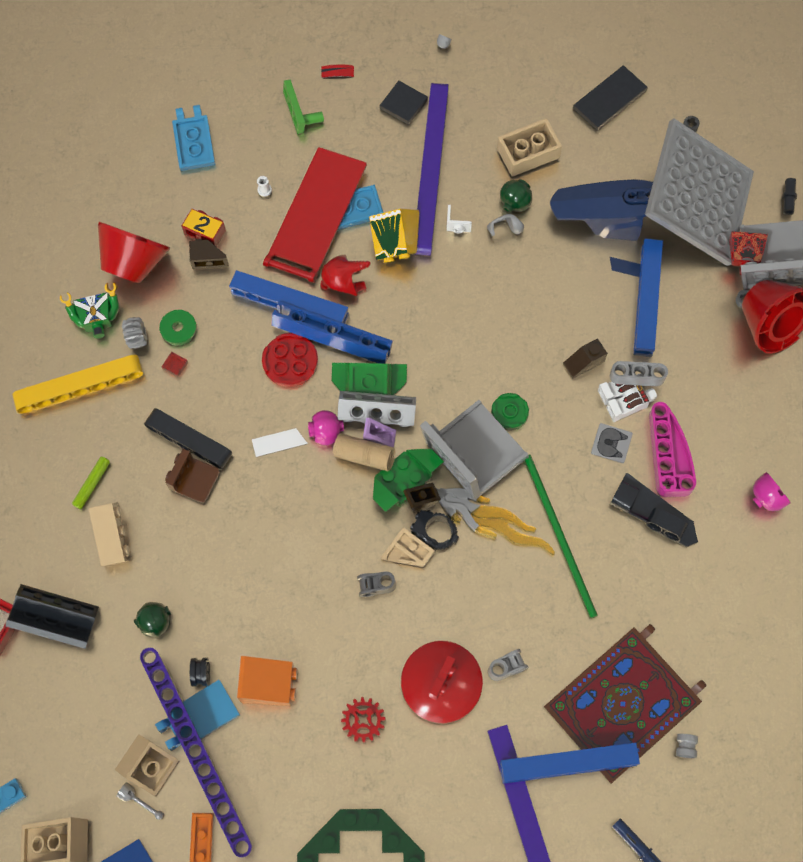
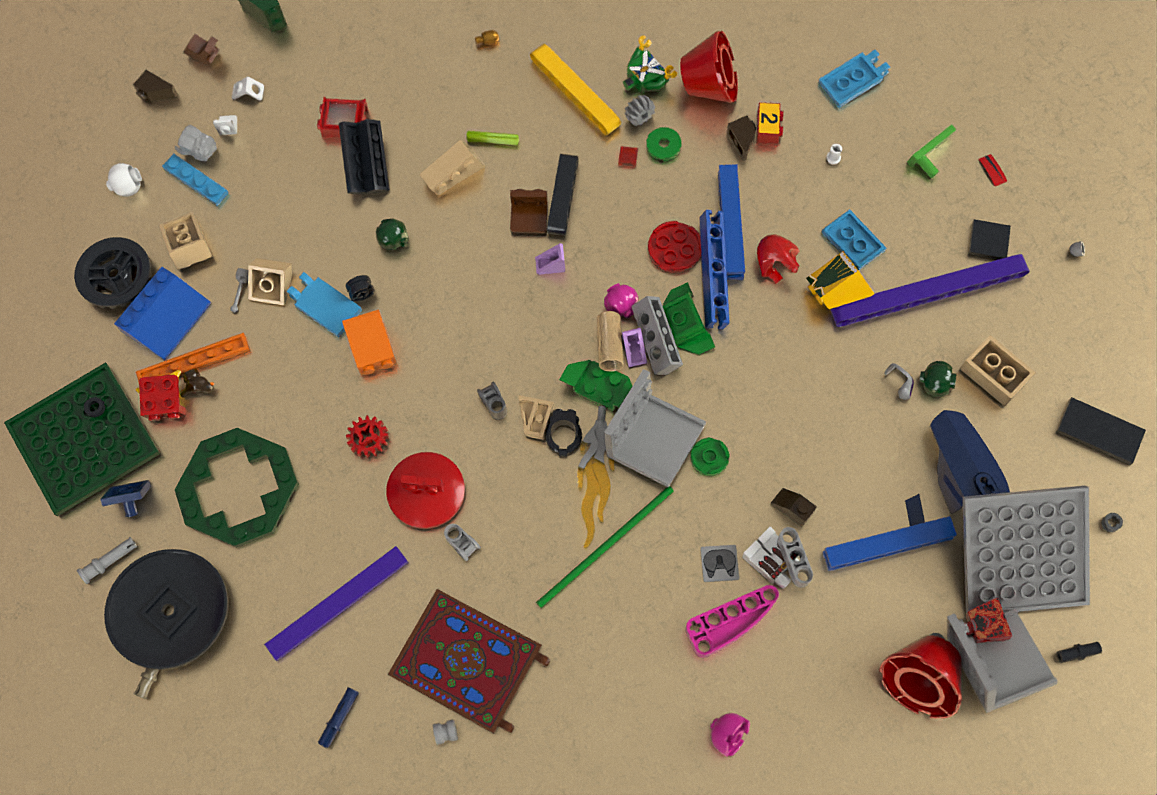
camera: 70 degrees right, 0 degrees up
dark purple beam [140,648,252,857] -> none
white sticker [252,428,308,457] -> none
red flag [263,147,367,283] -> none
dark brown slope [403,482,441,513] -> none
white bracket [447,205,472,233] -> none
blue piece [499,743,640,784] -> none
black panel [610,473,698,547] -> none
none -> lavender slope [535,243,565,275]

